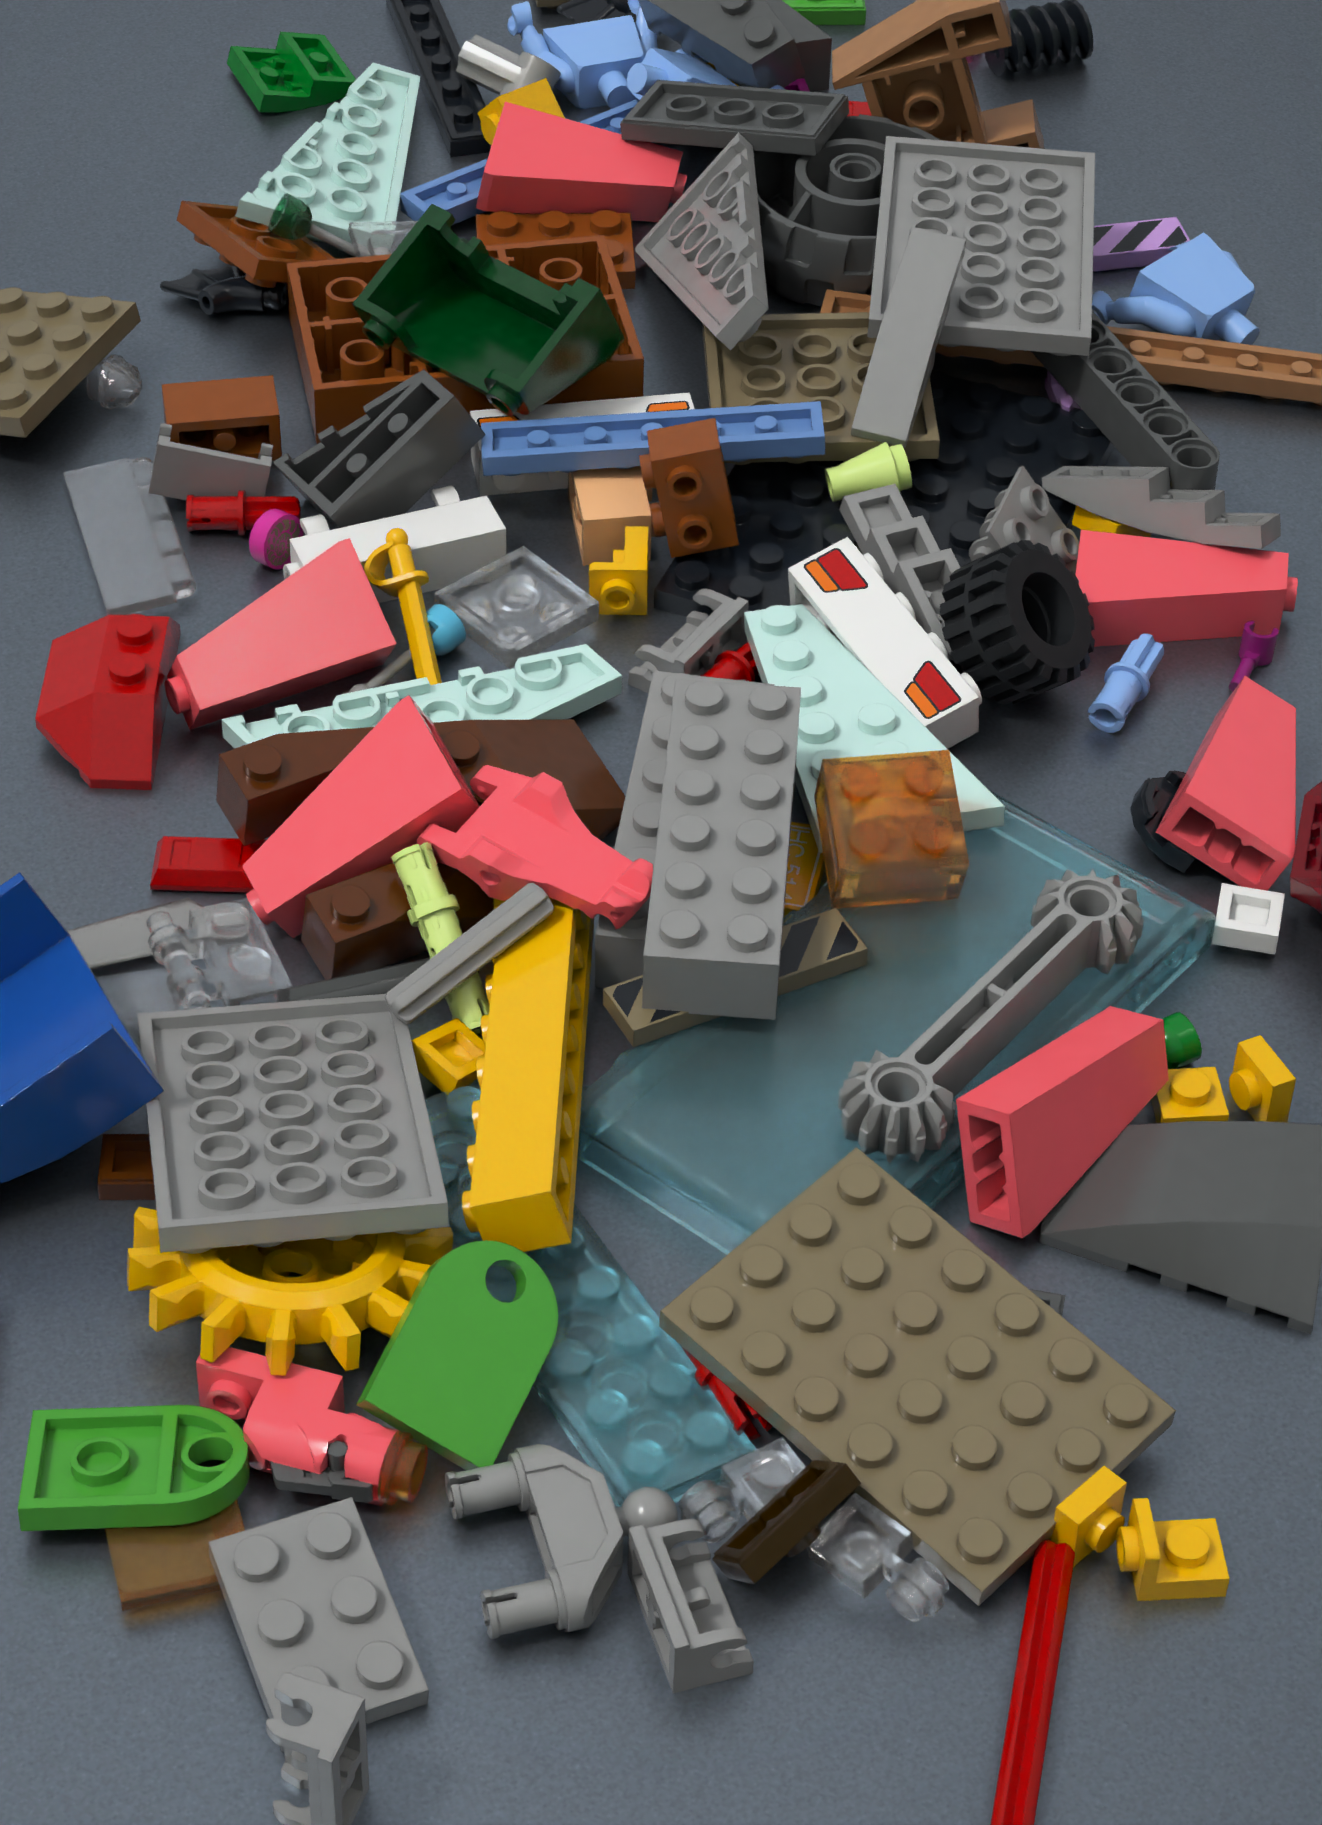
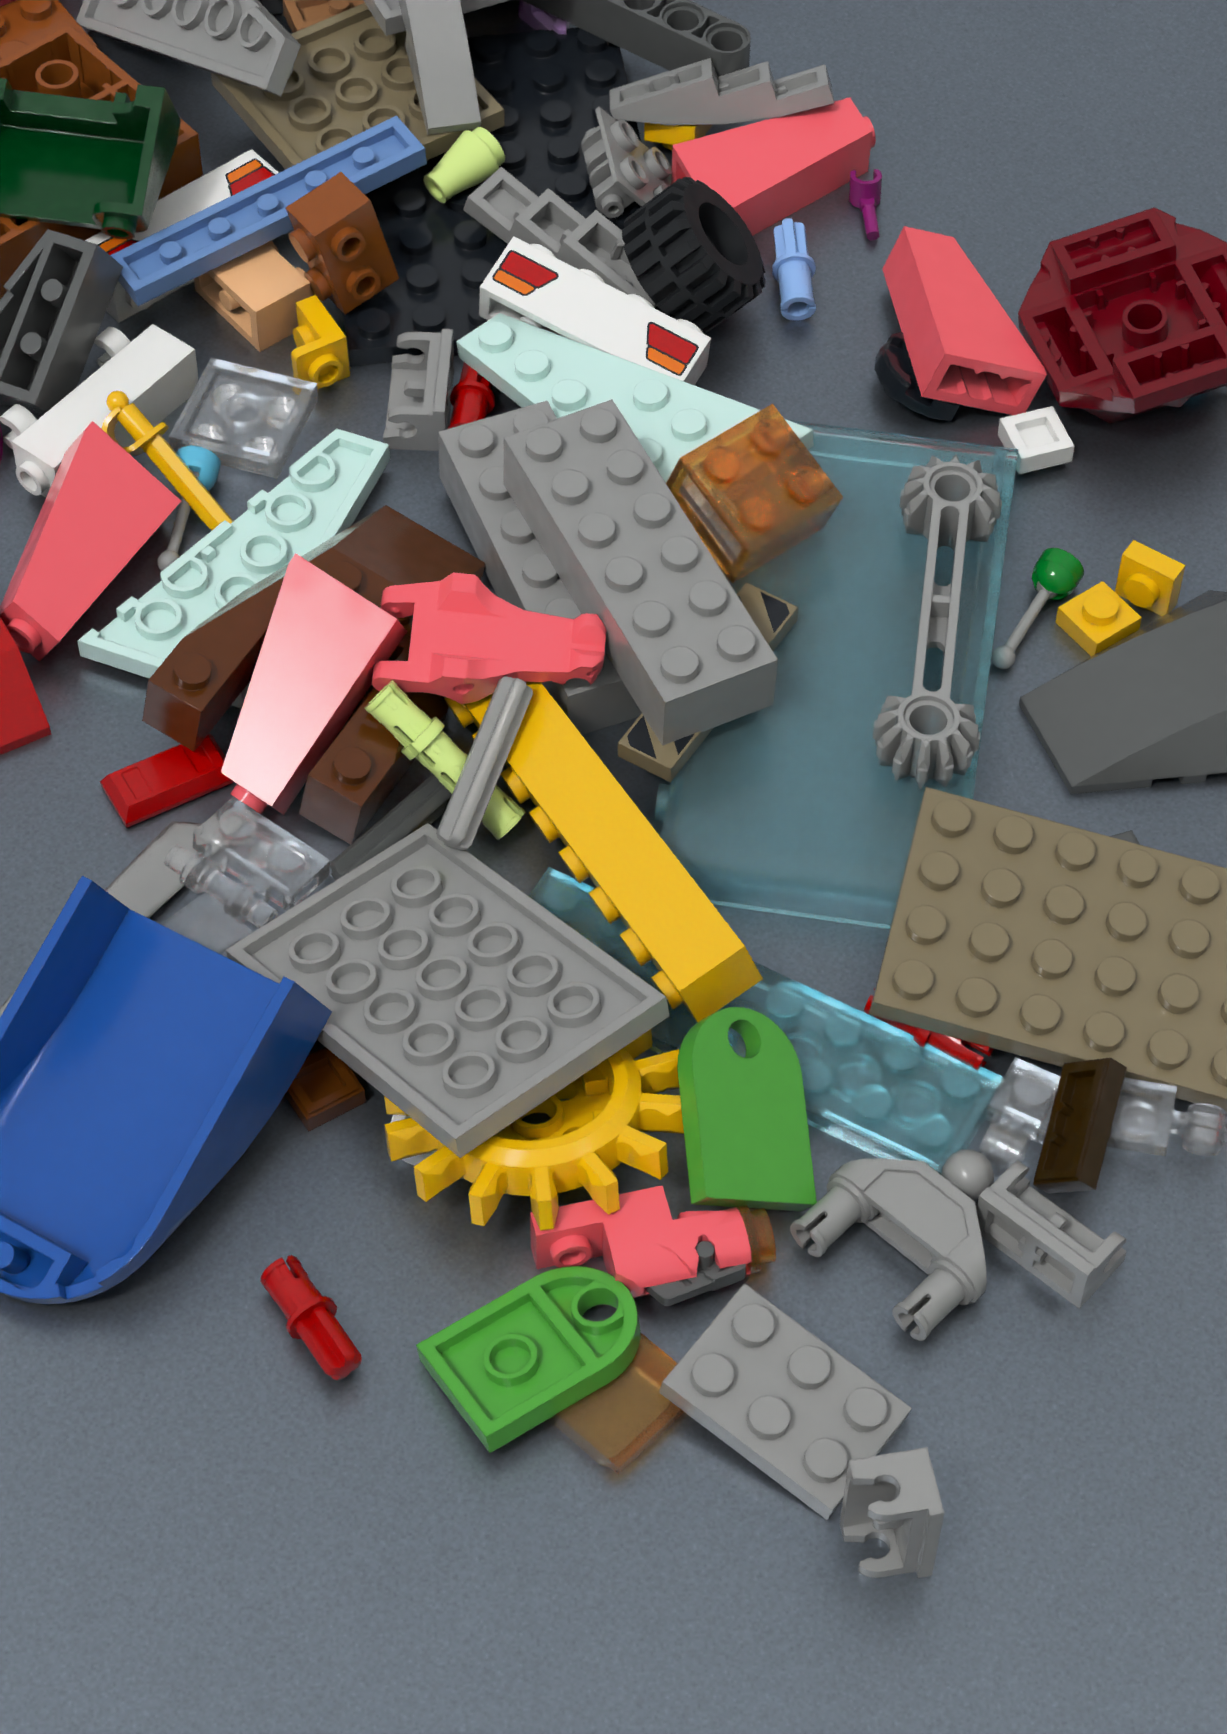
camera: 30 degrees left, 10 degrees up
yellow plate [411,1018,485,1099] -> none
coral slope [956,1006,1169,1238] -> none

